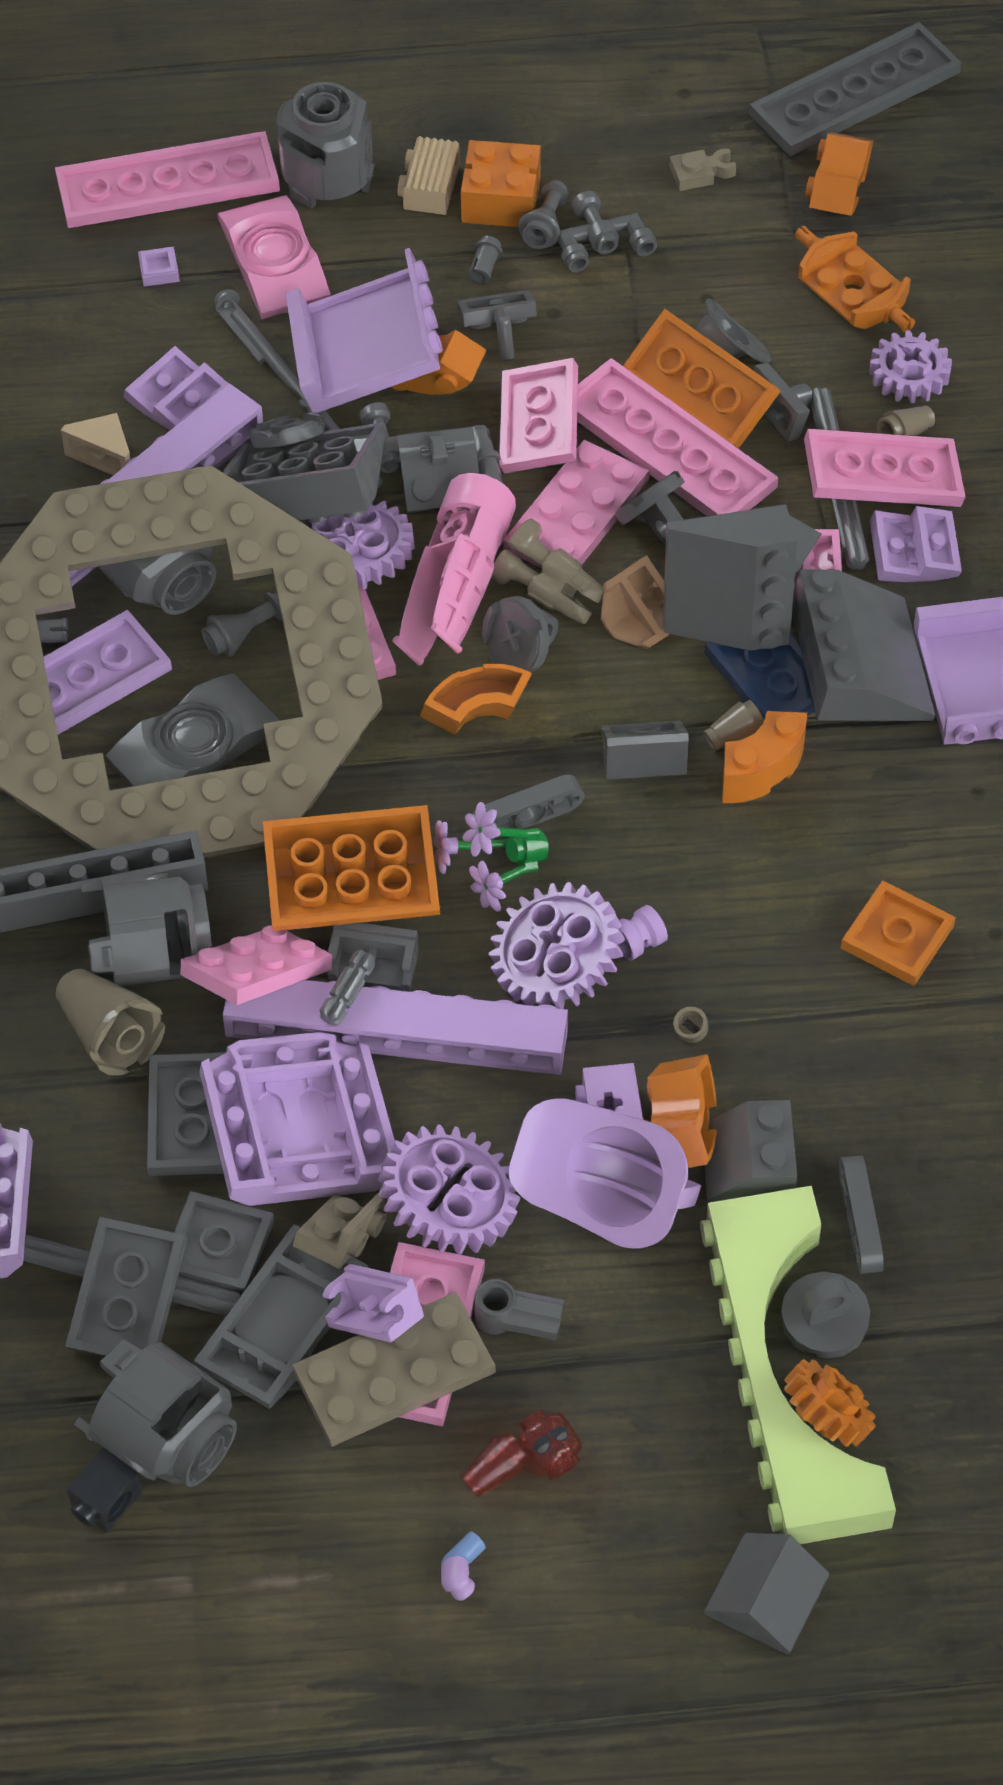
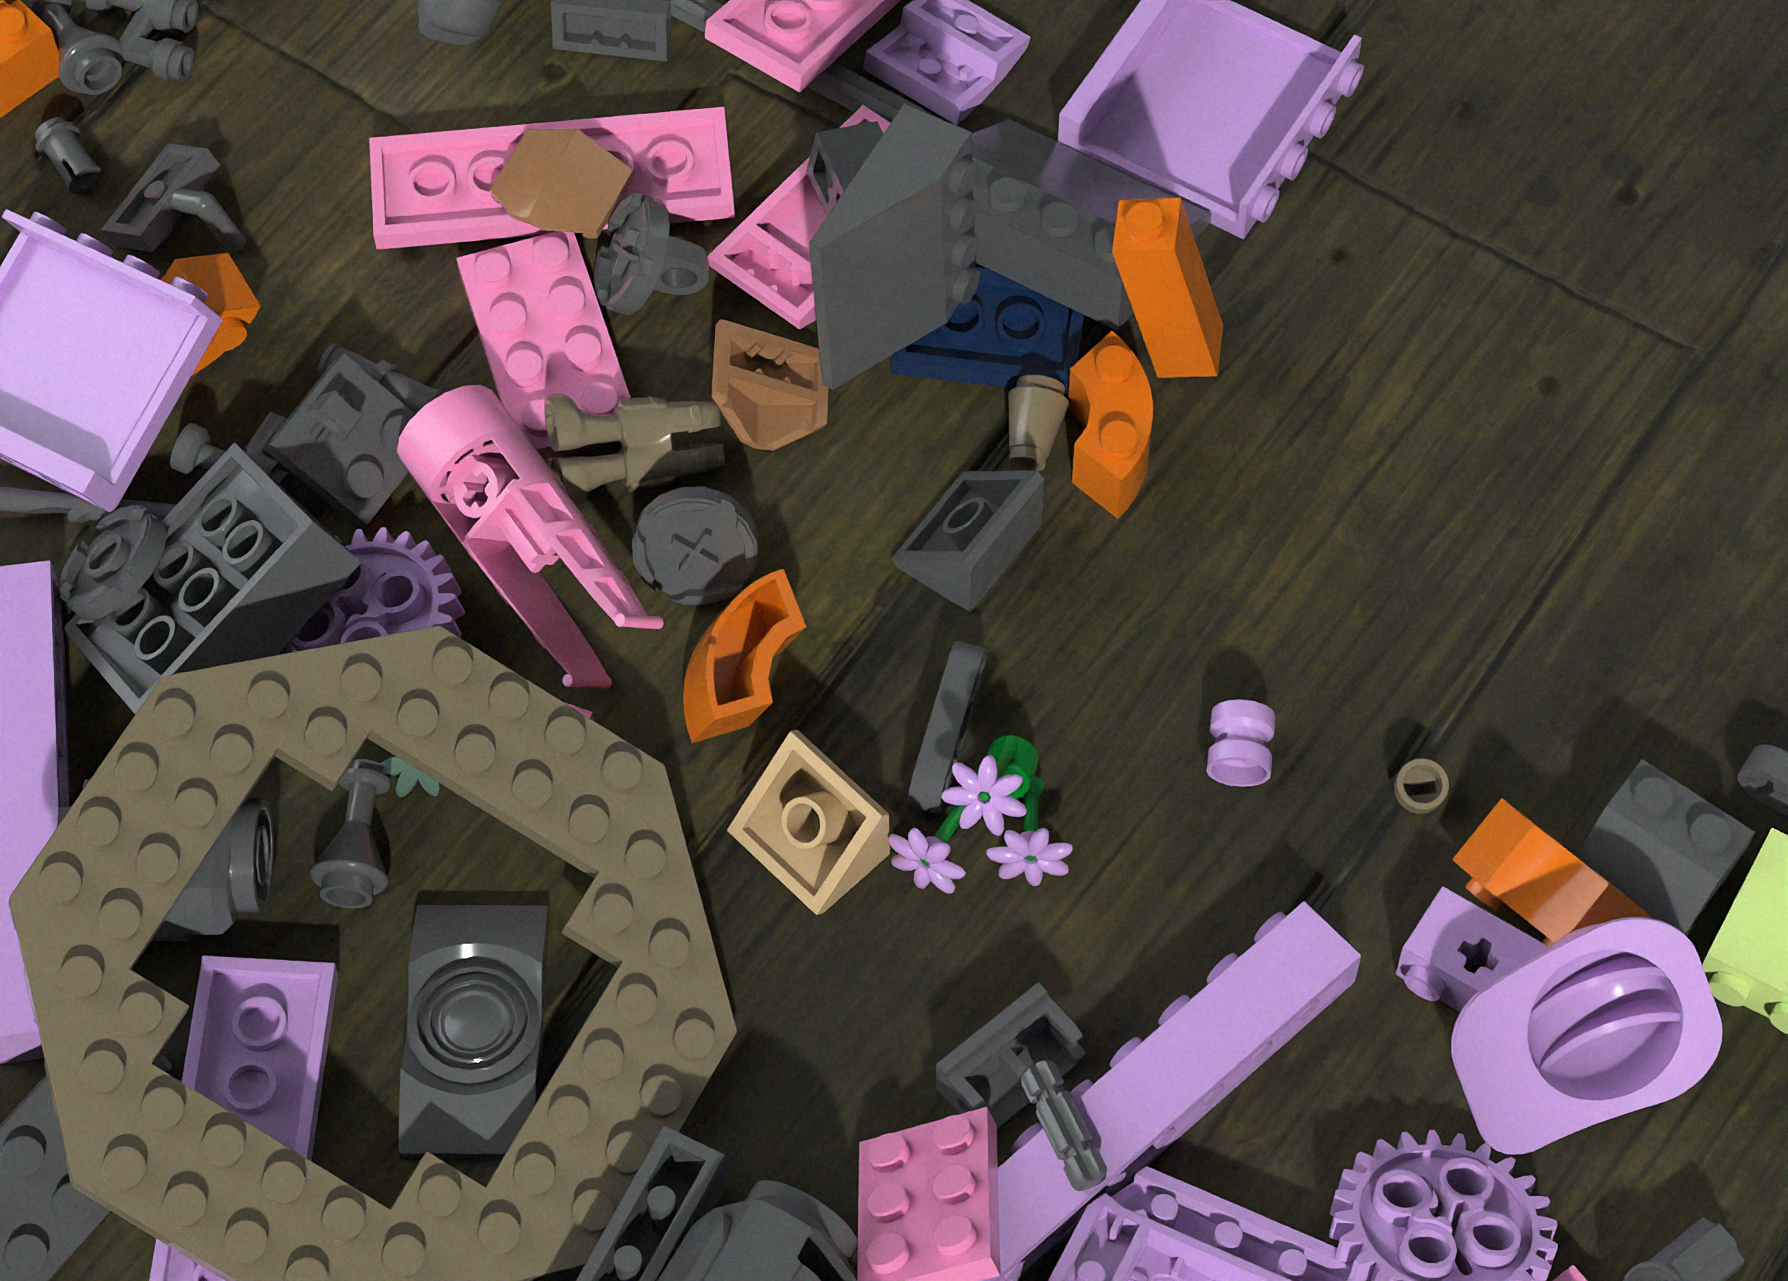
camera: 50 degrees left, 5 degrees up
orange slope [263,805,440,931] -> none
lavender gear [489,882,625,1009] -> none
bright pink plate [499,358,578,474] -> none
orange plate [623,309,781,449] -> none
orange plate [841,880,956,986] -> none
none -> medium nougat slope [490,129,634,239]
none -> tan slope [727,730,890,915]
none -> orange brick [1112,197,1223,378]

